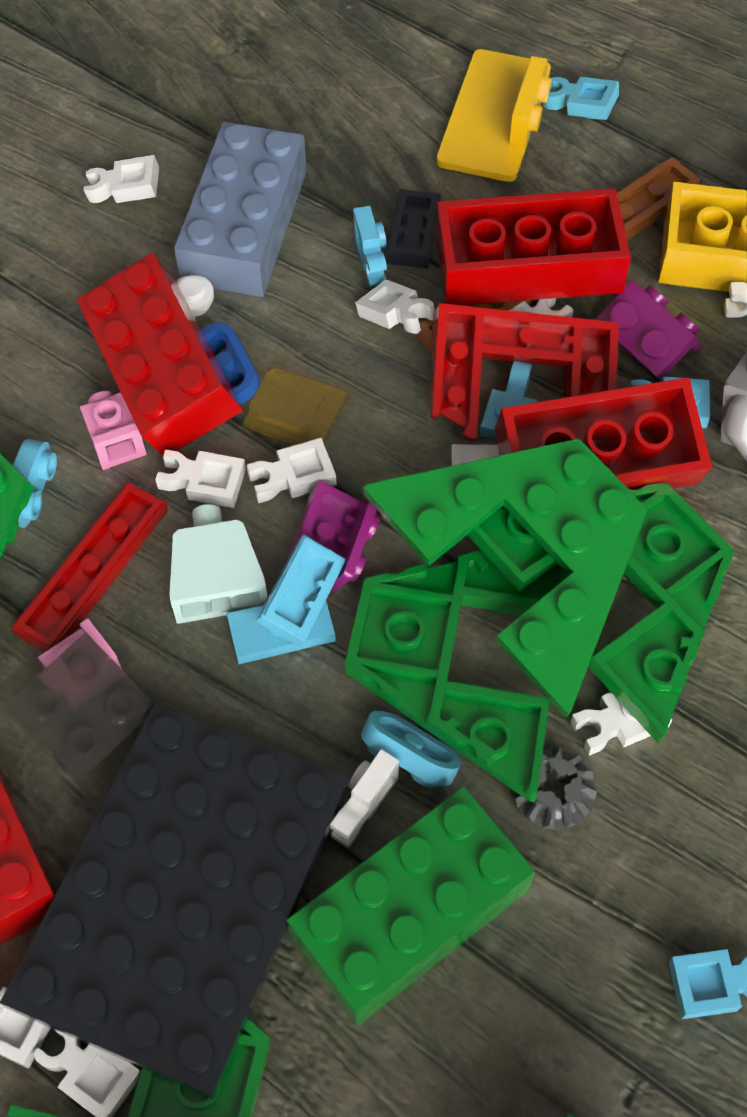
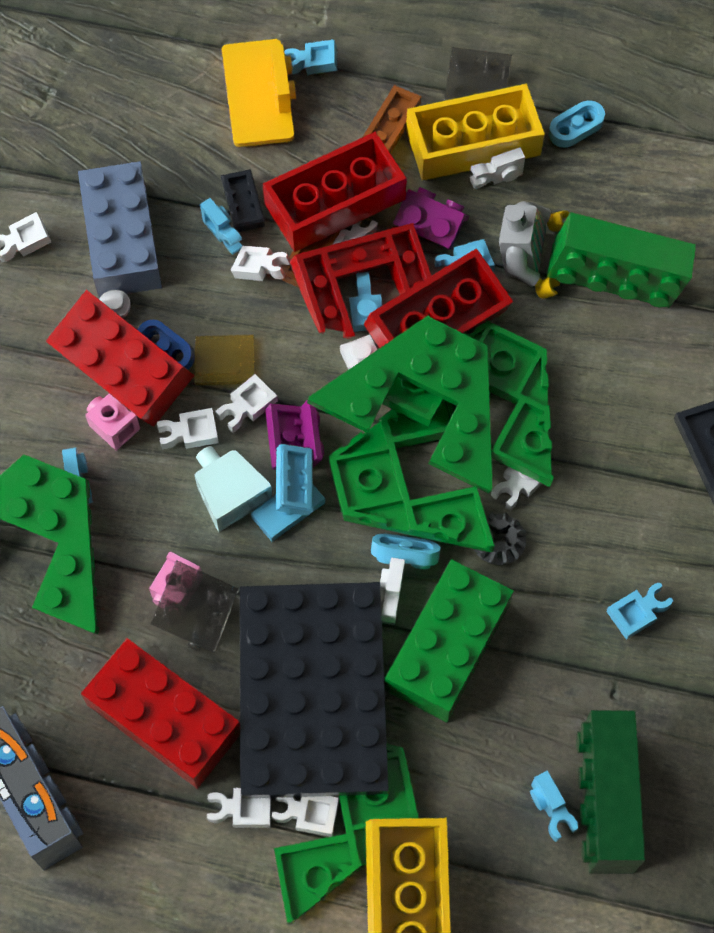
camera: 25 degrees left, 5 degrees up
red tile [11,482,168,652] -> none

